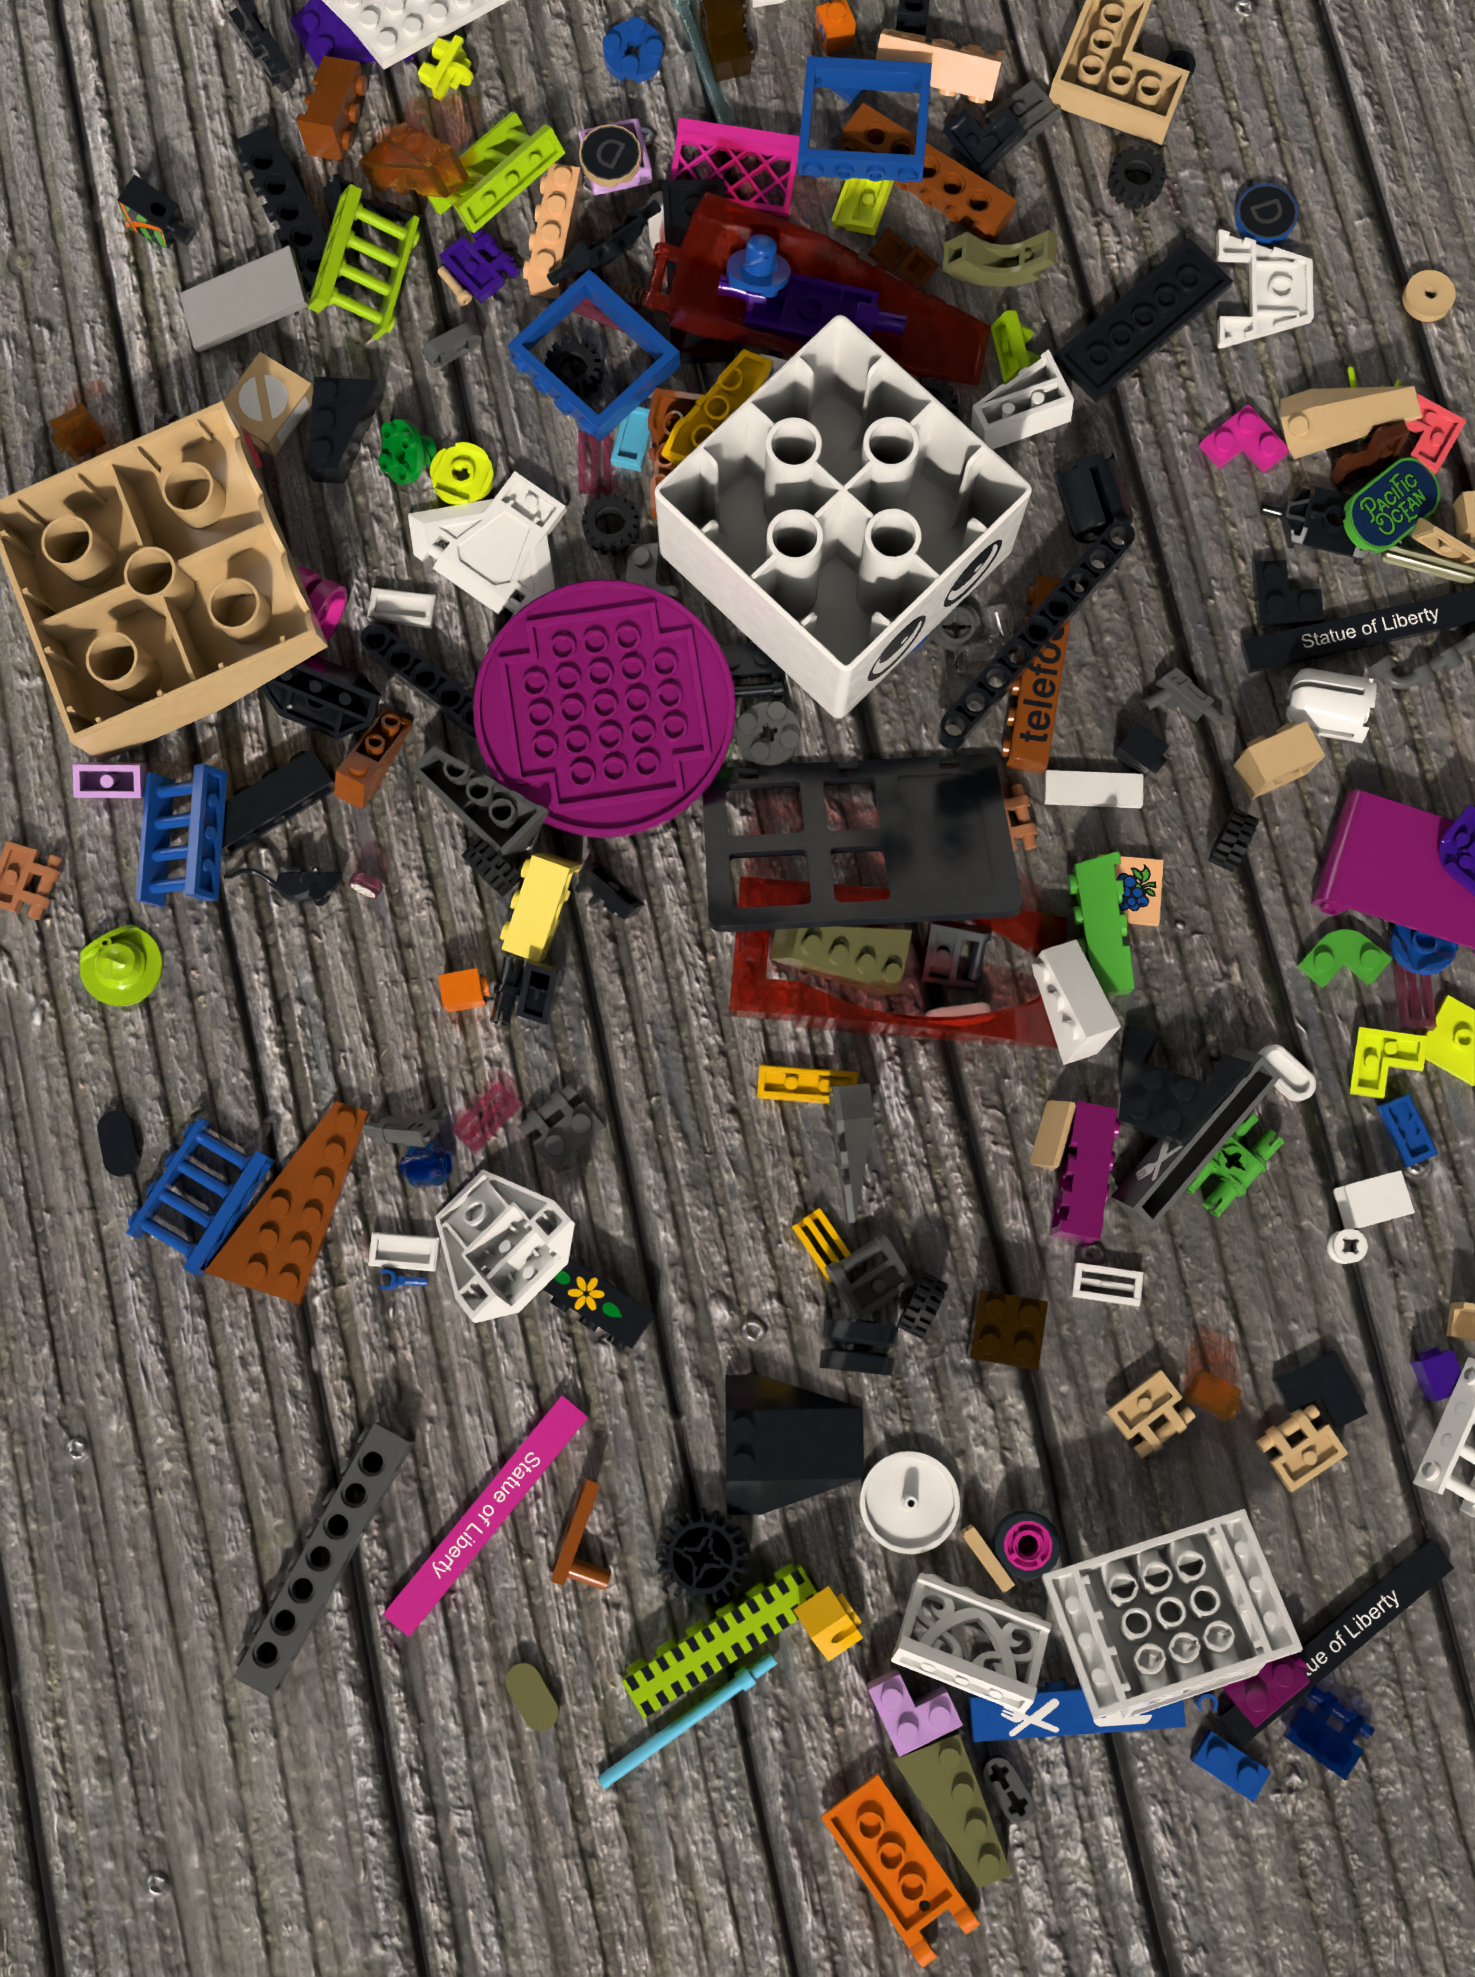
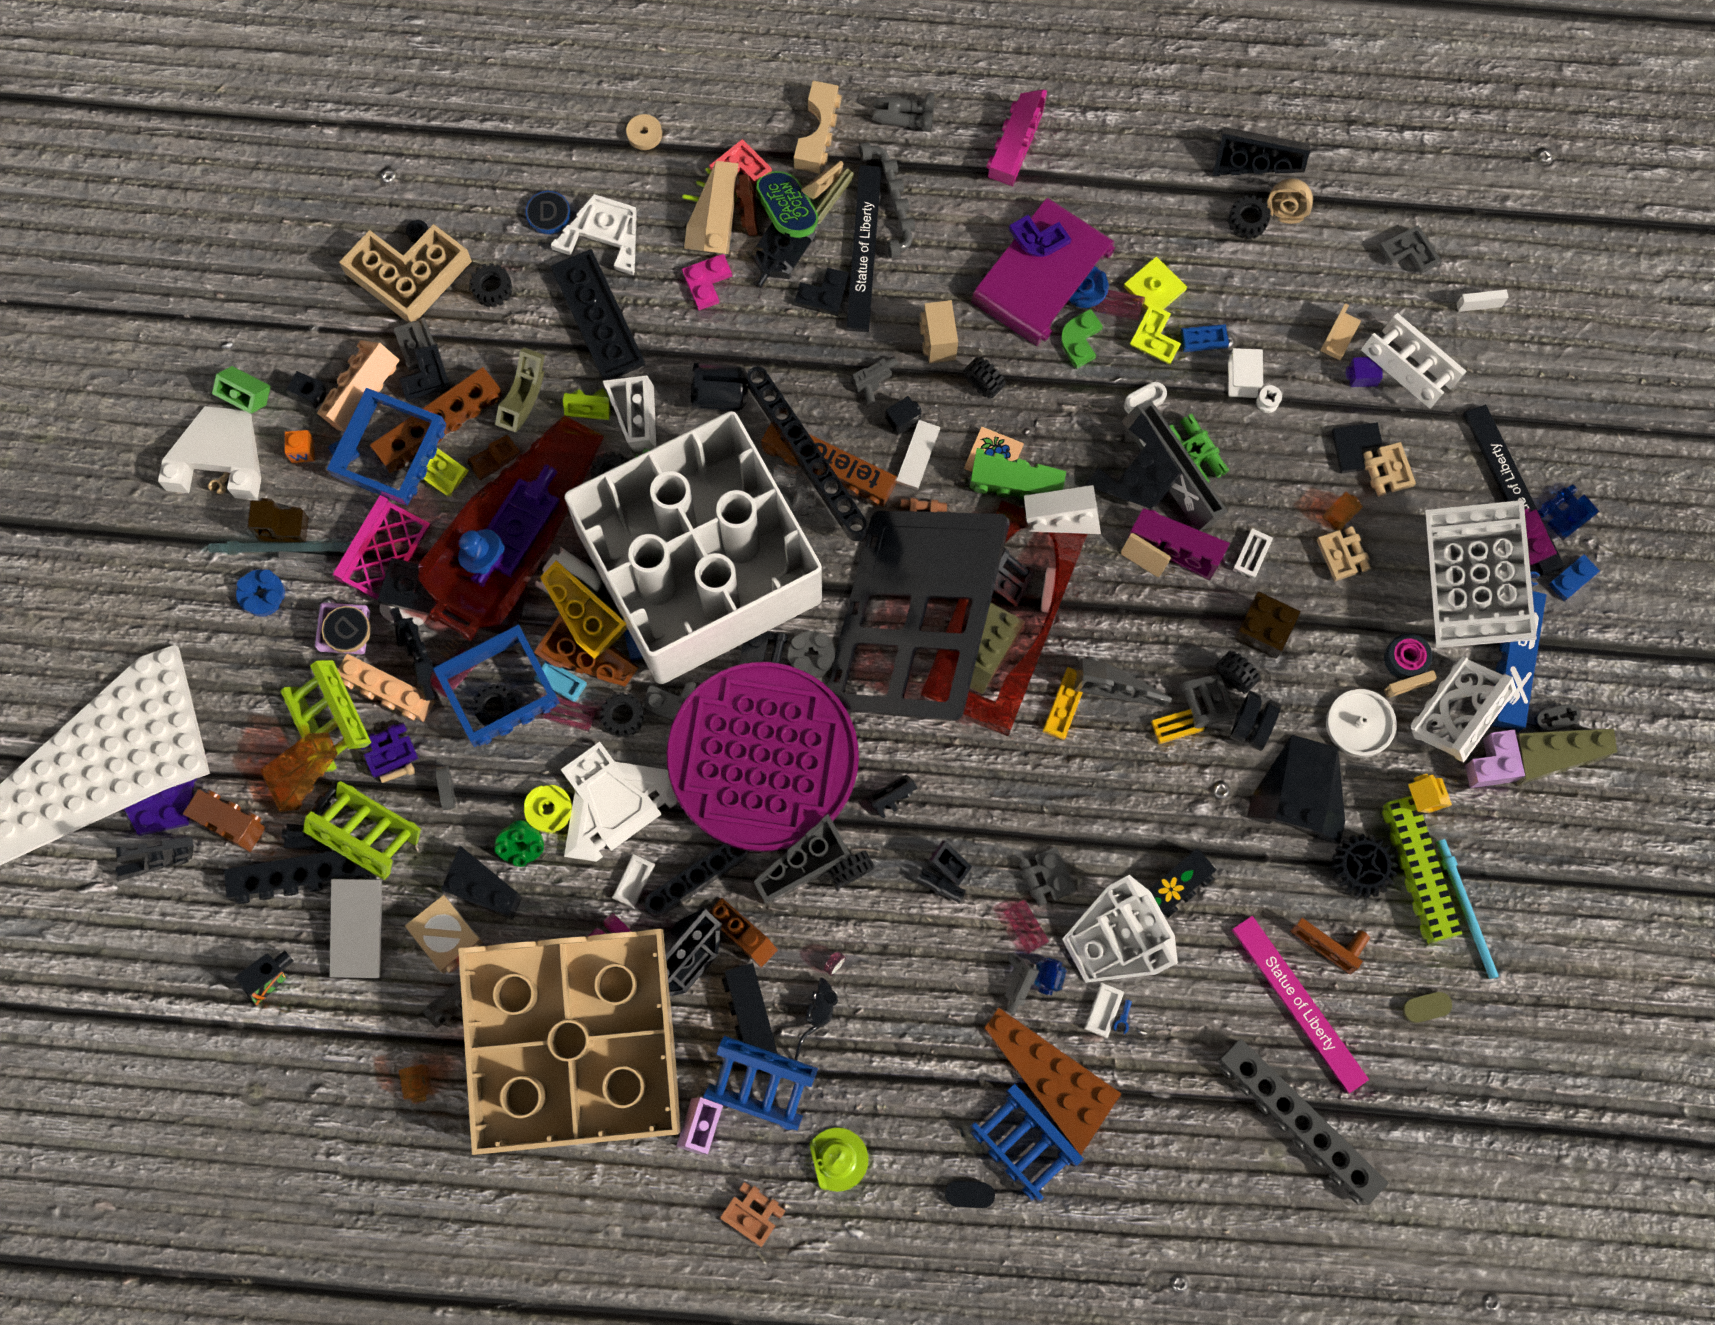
camera: 75 degrees left, 5 degrees down
neon yellow hips [418,35,474,101] -> none
orange brick [438,968,491,1013] -> none
light yellow wedge [500,851,582,962] -> none
orange hinge [820,1772,981,1968] -> none
white cylinder [1285,668,1377,743] -> none

